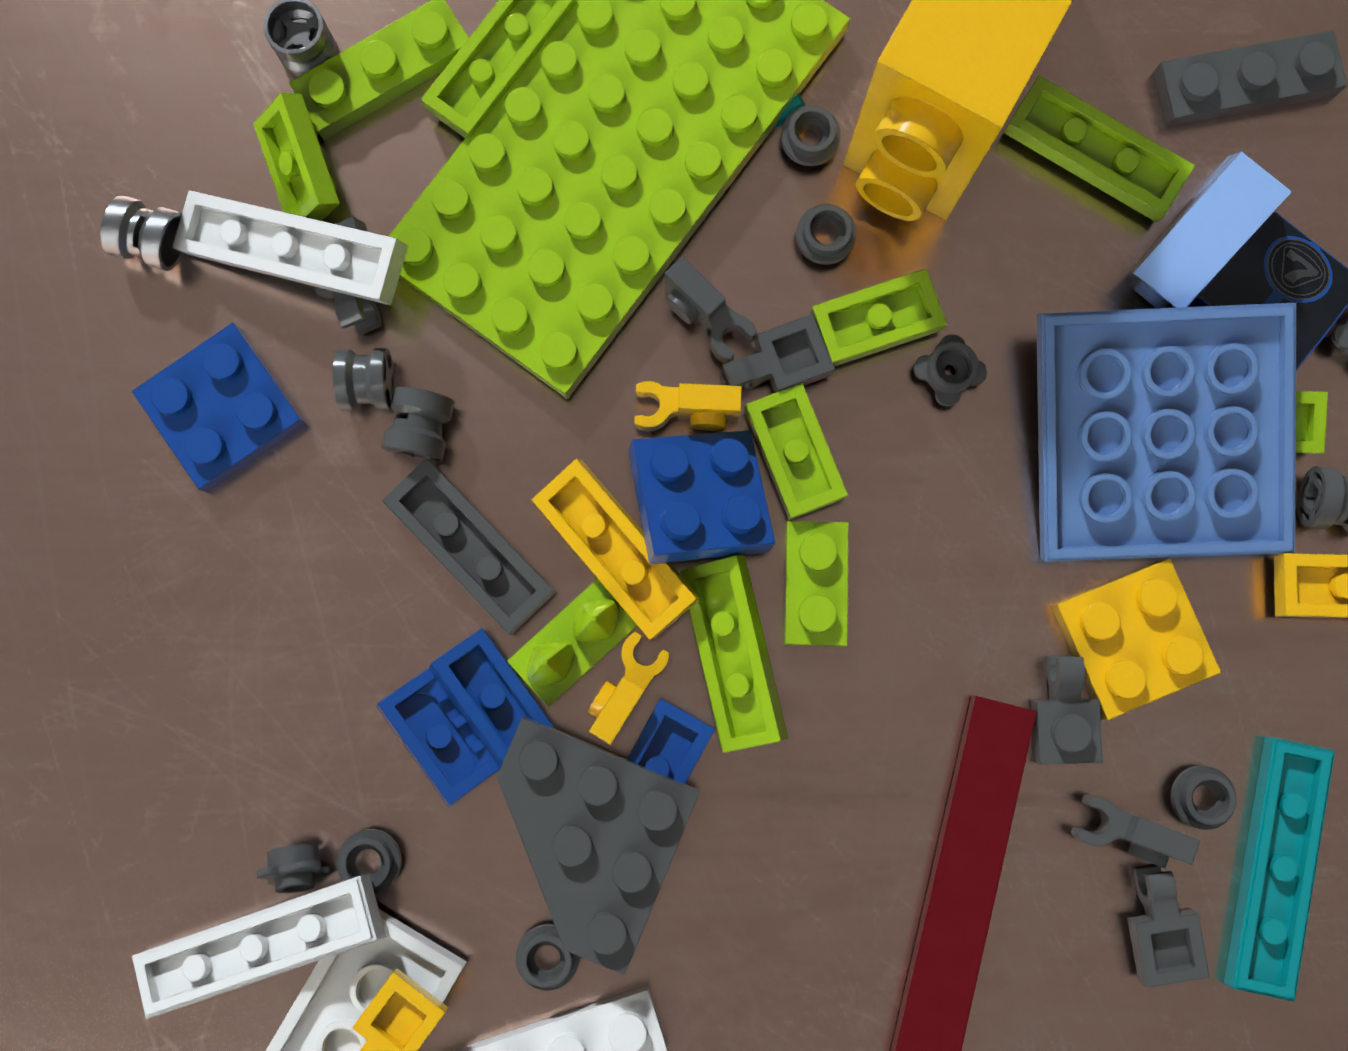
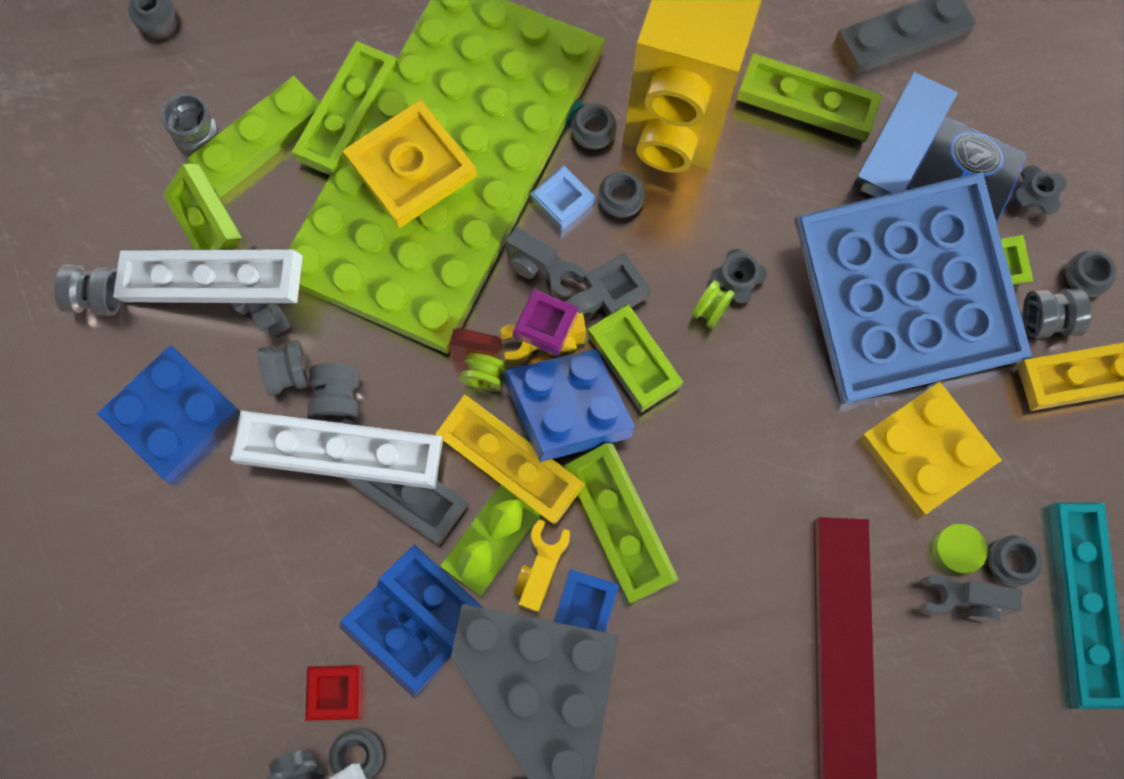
camera: 15 degrees left, 10 degrees down
lime plate [783,521,849,646] -> none
lime plate [810,268,947,367] -> none
dark grey plate [1031,655,1103,765] -> none
dark grey plate [1127,865,1210,988] -> none
none -> white tile [230,411,443,489]
none -> red tile [305,665,362,721]
none -> yellow plate [342,99,477,228]
none -> clear red tile [449,327,503,362]
none -> lime bush [459,353,508,392]
none -> magenta tile [513,288,579,356]
none -> light blue tile [530,165,595,231]
none -> lime bush [691,280,735,329]
none -> lime tile [932,524,988,577]

